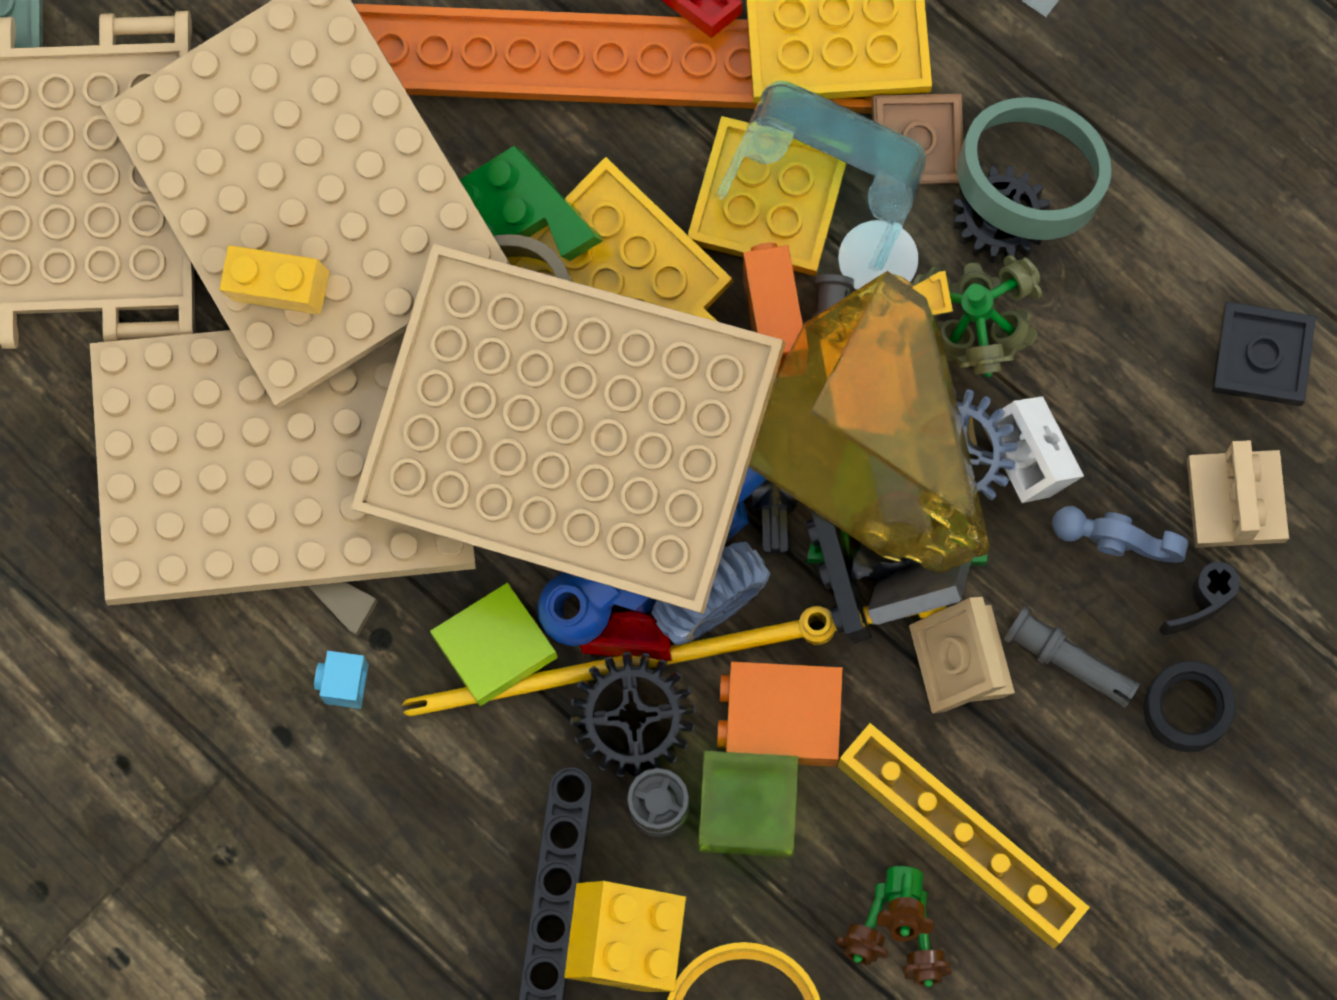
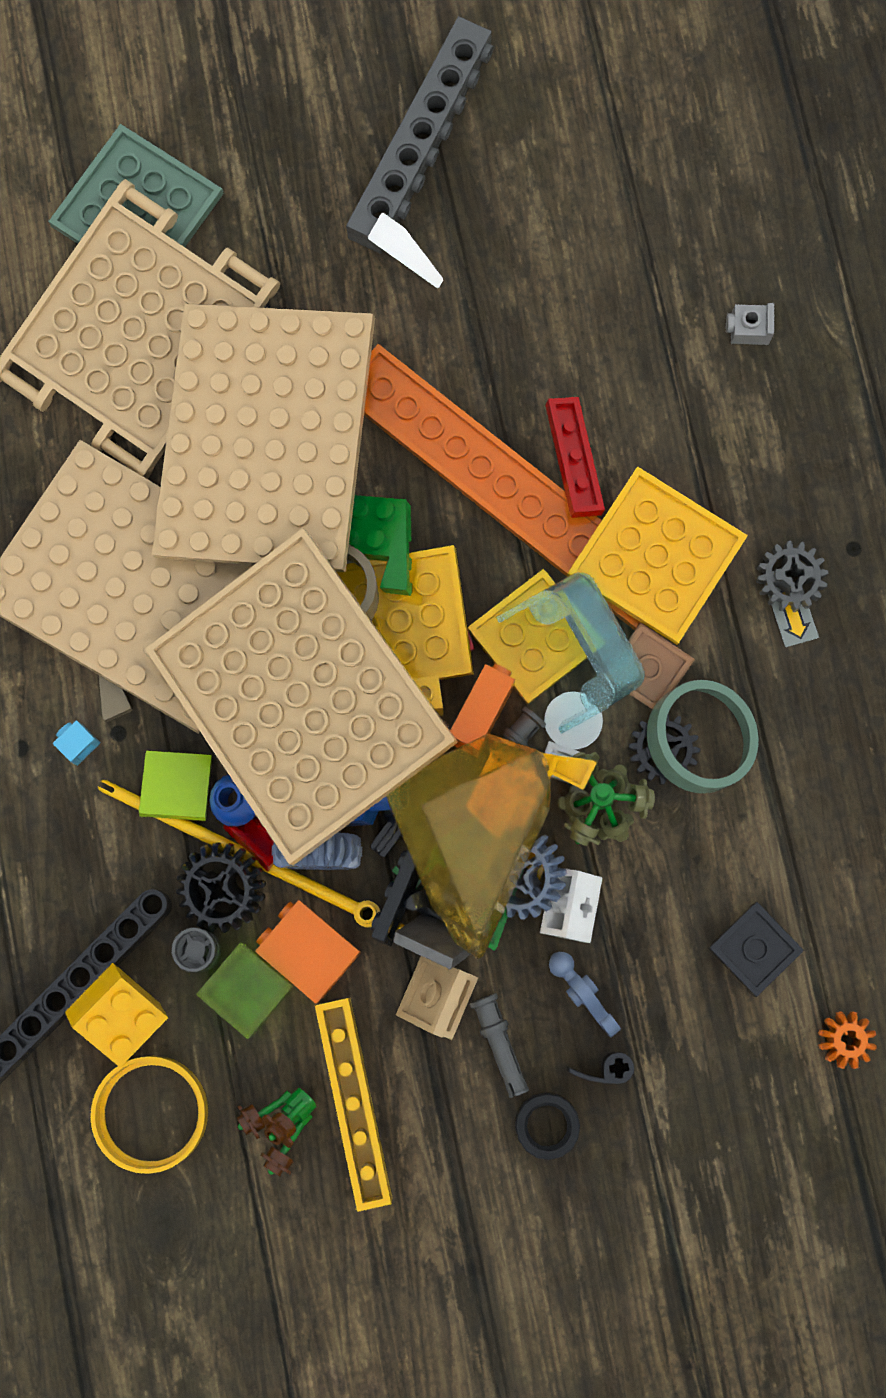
camera: 35 degrees right, 5 degrees up
yellow brick [219,245,330,315] -> none
tan bracket [1187,440,1289,548] -> none

